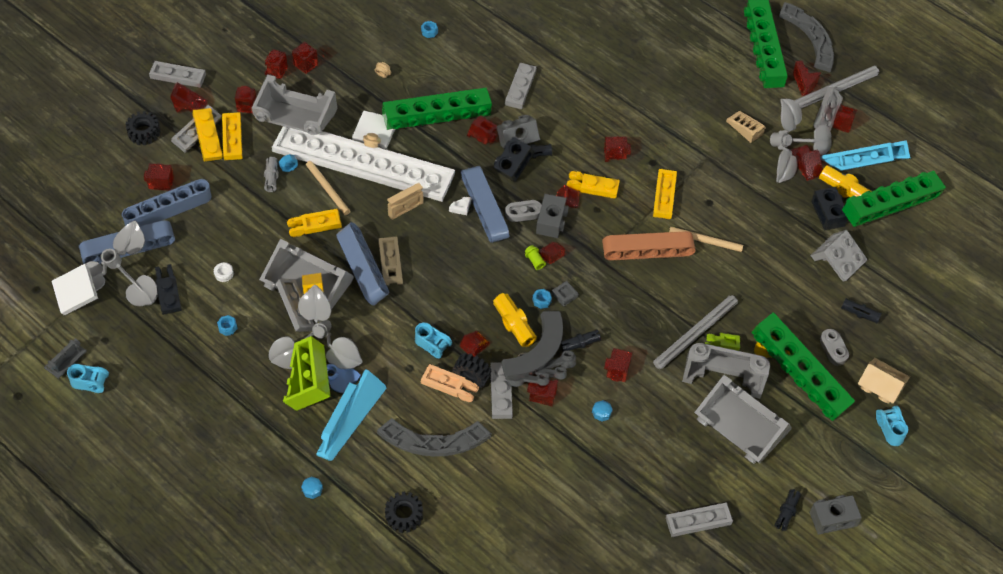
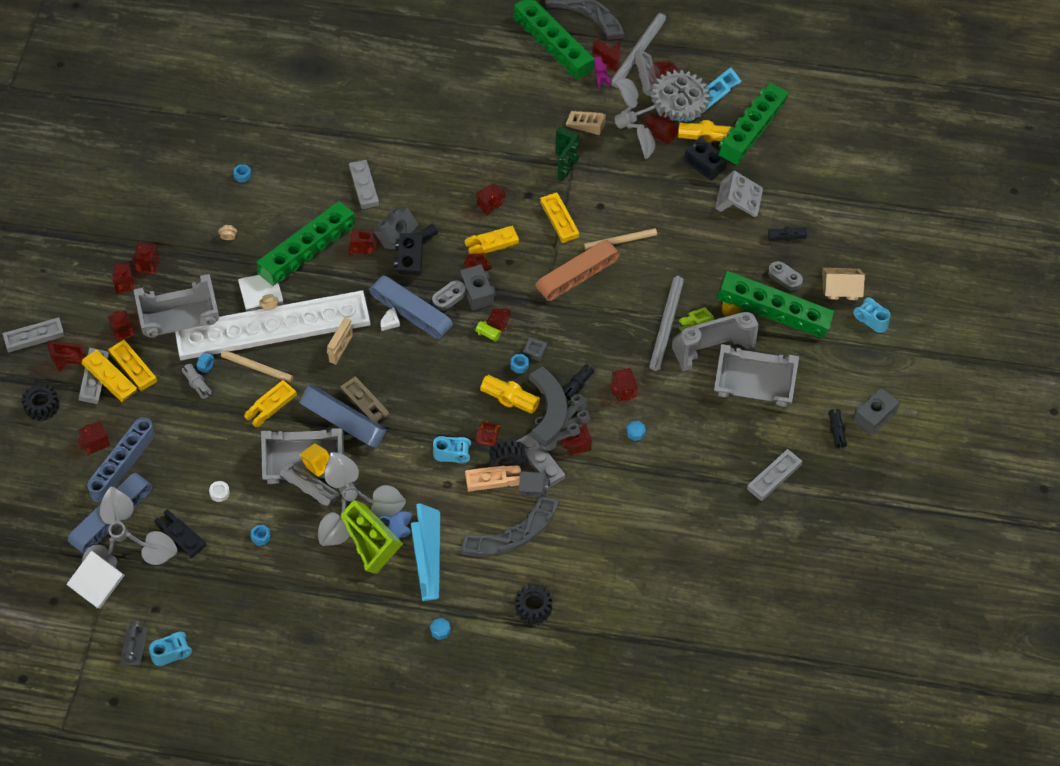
camera: 30 degrees left, 0 degrees up
none -> dark grey brick [519,472,550,497]
none -> dark green bracket [555,126,580,182]
none -> magenta plate [594,56,610,88]
none -> light grey gear [651,70,710,122]

